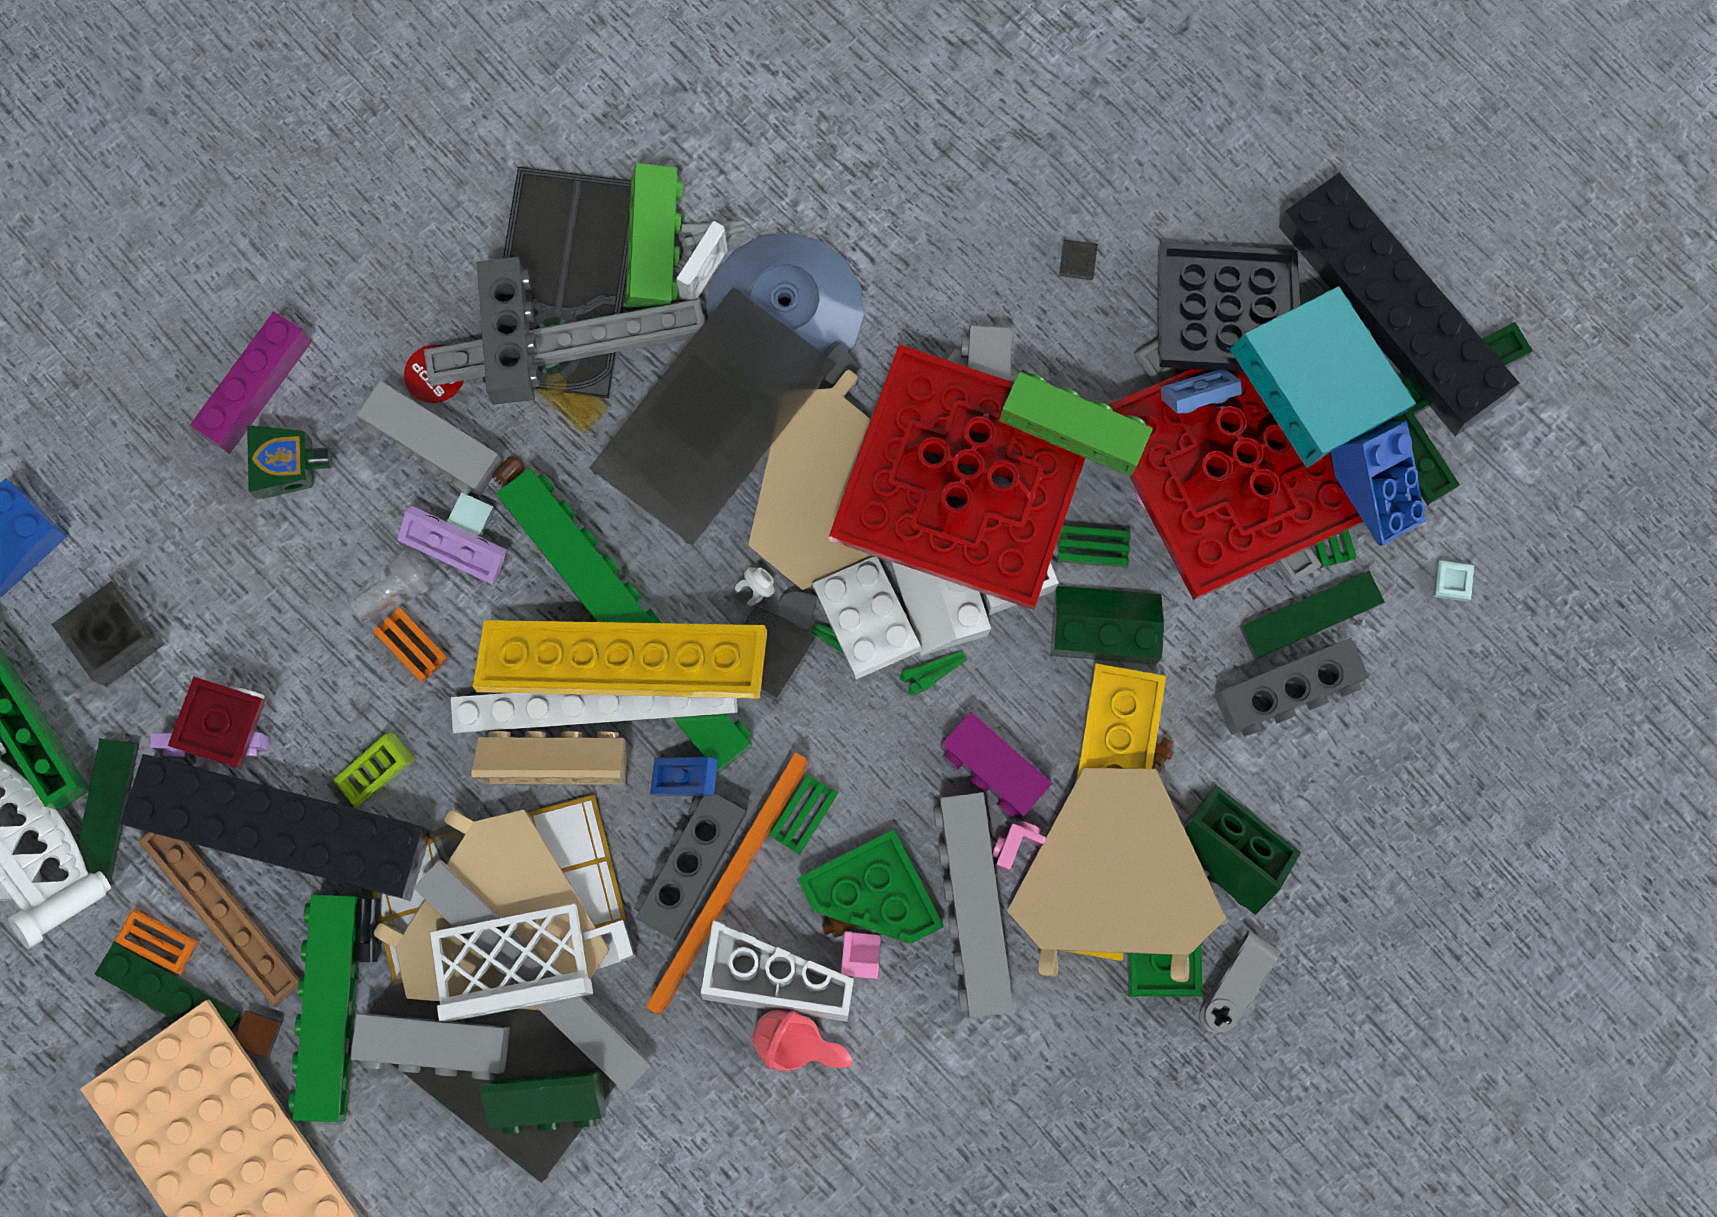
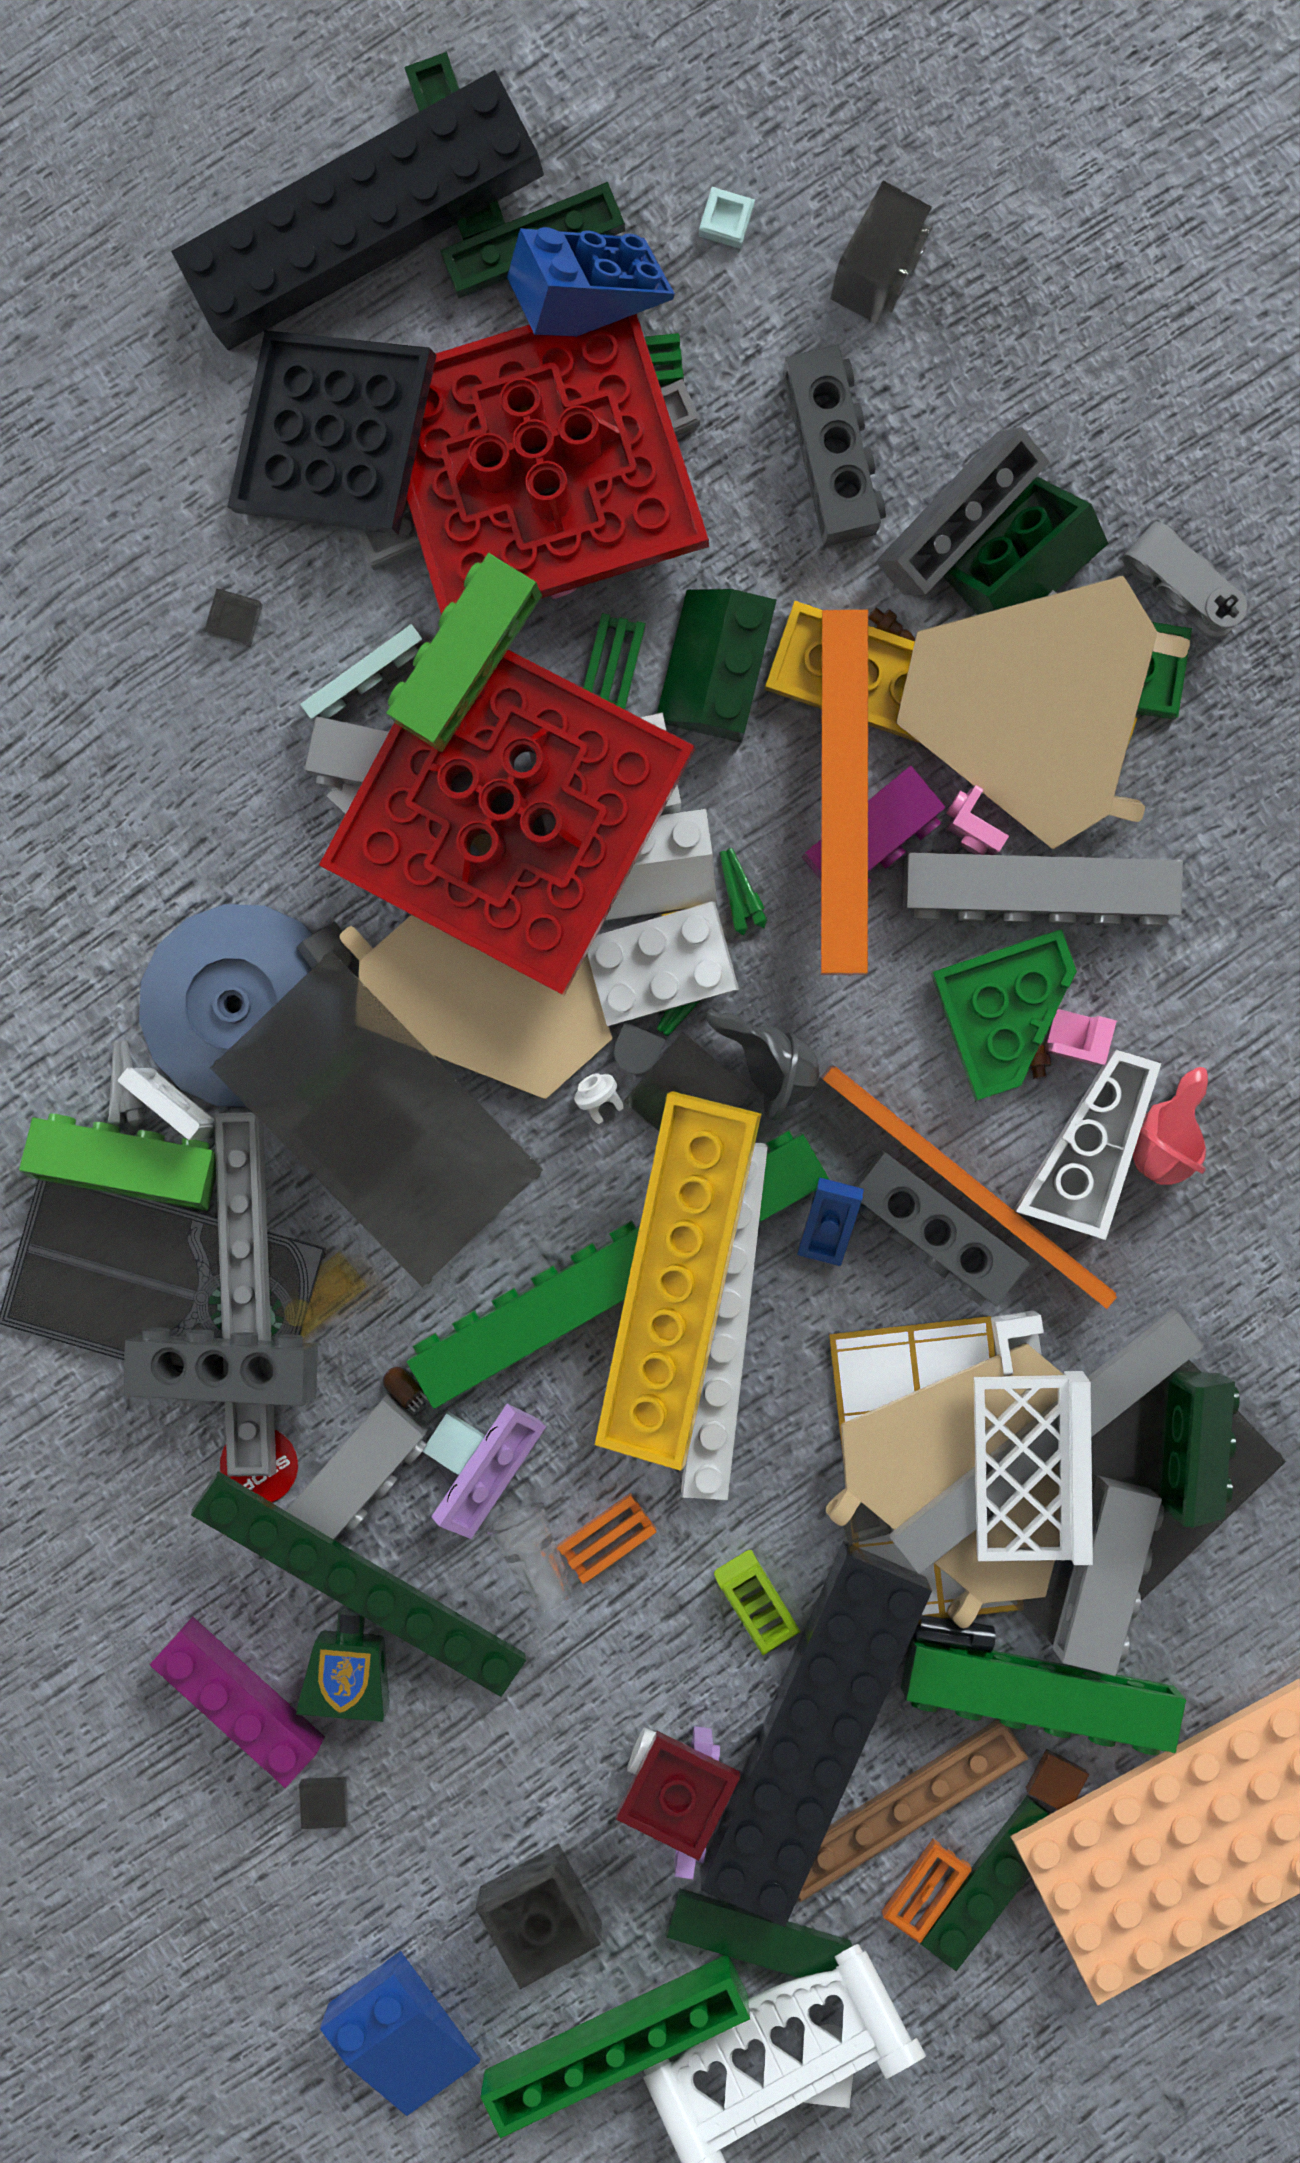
camera: 80 degrees left, 10 degrees up
tan slope [471,731,627,785] -> none
green tile [769,774,838,855] -> none
medium blue plate [1161,370,1242,414] -> none
teal panel [1230,286,1416,468] -> none
dark green tile [1240,571,1385,660] -> none
none -> dark green plate [191,1471,526,1697]
none -> clear smoke tile [299,1777,348,1829]
none -> light aqua plate [300,624,422,719]
none -> dark grey piece [706,1008,820,1121]
none -> orange tile [821,609,868,975]
none -> clear smoke brick [830,180,933,324]
none -> flat silver brick [875,427,1050,595]

